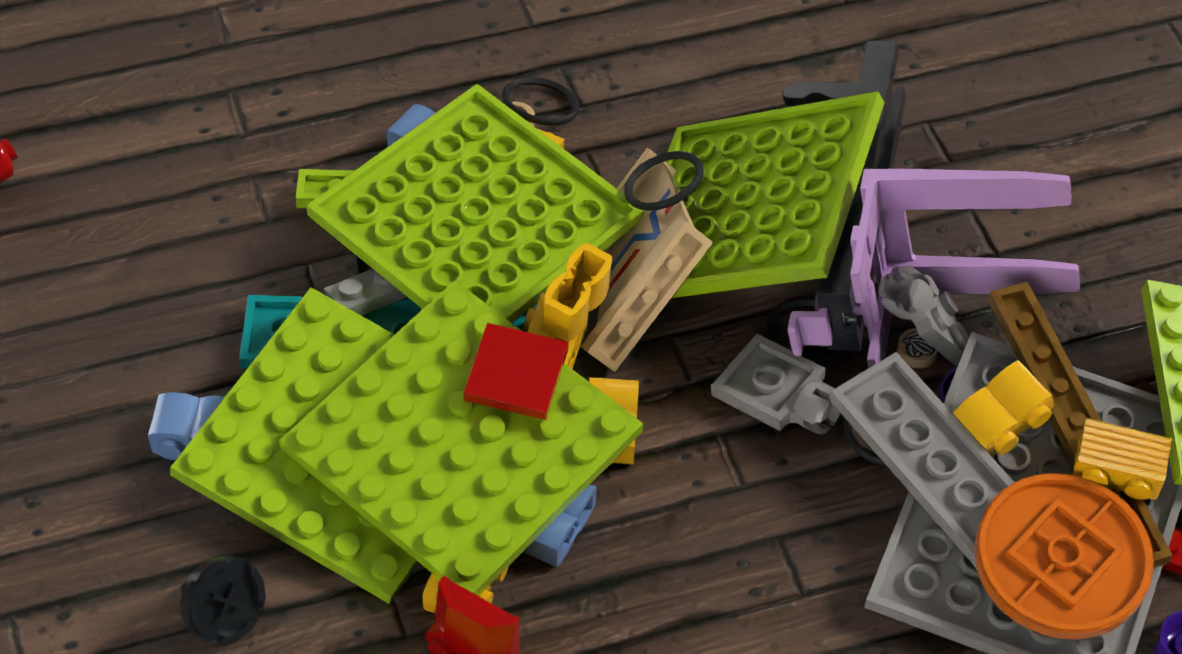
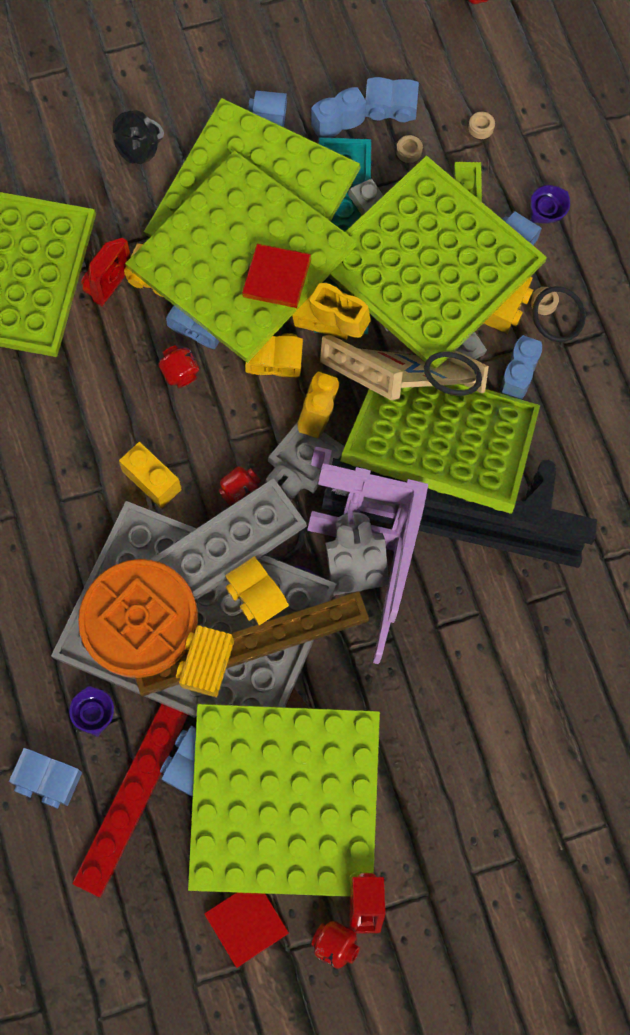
camera: 90 degrees right, 20 degrees up
none -> yellow brick [119,442,181,509]
none -> red head [158,345,200,388]
none -> red head [218,466,261,506]
none -> yellow brick [298,372,339,438]
none -> medium blue brick [311,87,366,138]
none -> medium blue brick [365,77,419,122]
none -> tan tile [396,135,423,163]
none -> tan tile [468,112,495,139]
none -> medium blue brick [500,335,542,400]
none -> dark purple hat [530,185,570,224]

